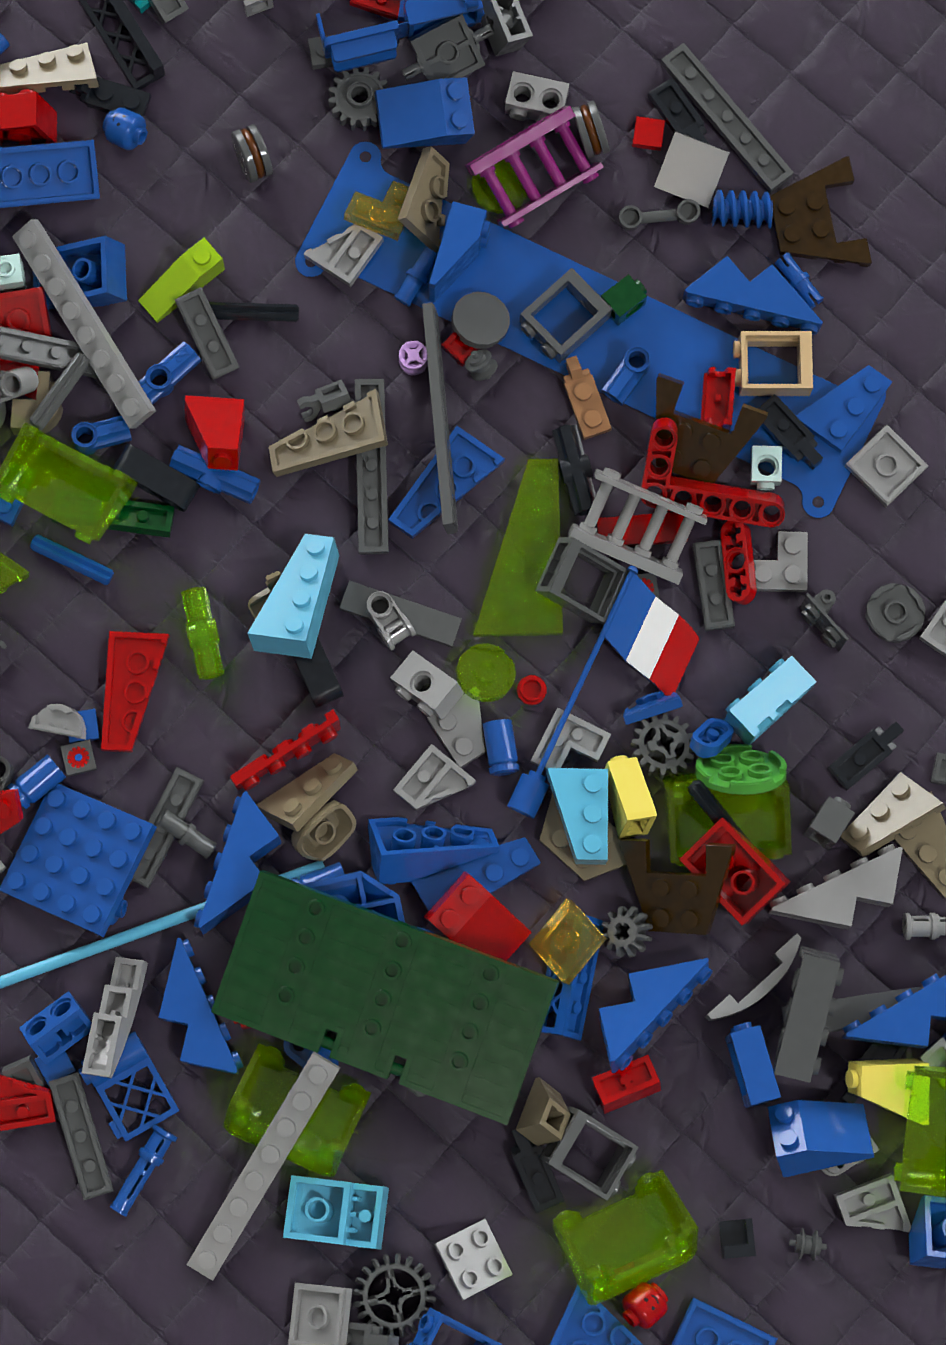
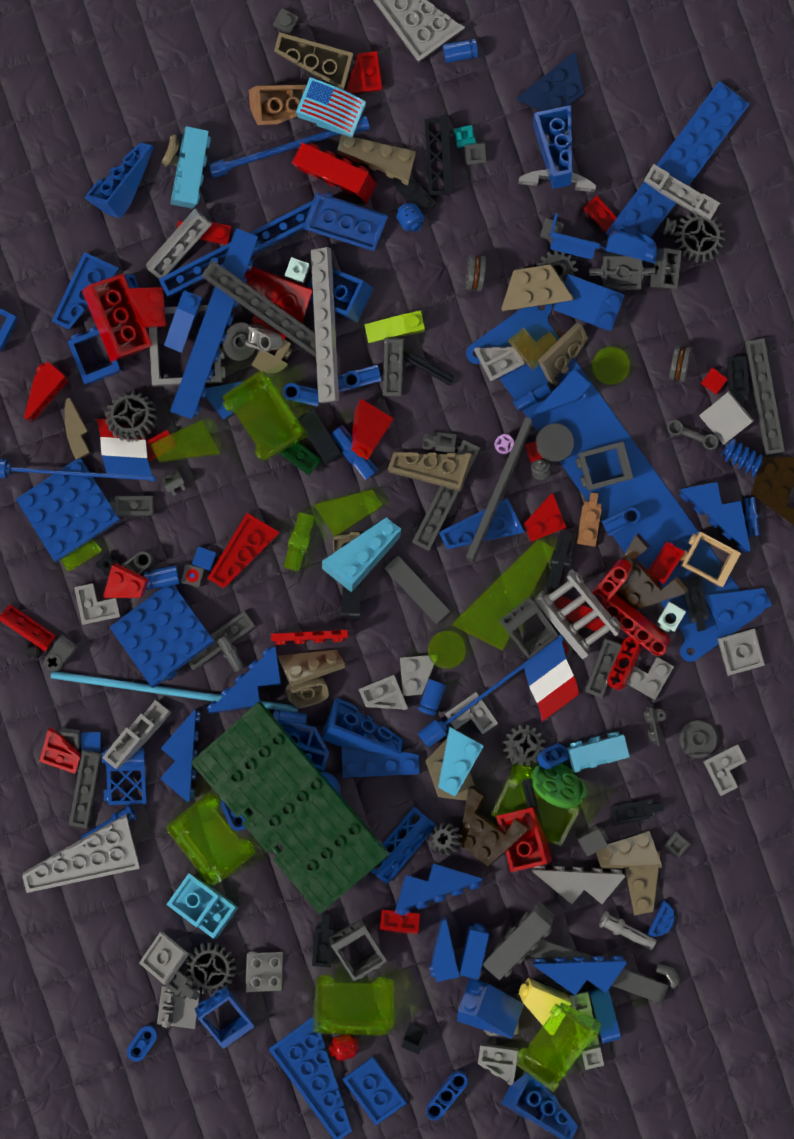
camera: 30 degrees right, 10 degrees up
blue brick [19,991,92,1065] -> none
light grey tile [28,704,86,740] -> none
dark grey axle [29,353,90,430] -> none
blue axle [30,534,114,585] -> none
light grey plate [186,1052,341,1281] -> none
light grey piece [366,591,416,651] -> none
light grey brick [390,650,464,720] -> none
red slope [424,871,532,961] -> none
magenta fence [465,106,604,229] -> none
light grey brick [505,71,569,121] -> none
dark tan slope [516,1077,571,1146] -> none
red plate [517,675,547,705] -> none
clear yellow plate [529,898,607,985] -> none
dark green brick [601,274,647,325] -> none
light yellow slope [604,755,657,839] -> none
blue tile [623,691,683,725] -> none
light grey slope [705,933,801,1021] -> none
dark grey wheel [789,1228,827,1261] -> none
none -> light grey wing [22,814,140,893]
none -> clear neon green wing [314,490,383,537]
none -> blue beam [426,1069,468,1120]
none -> blue slope [429,915,459,982]
none -> dark tan wing [502,264,574,311]
none -> red wing [523,494,566,542]

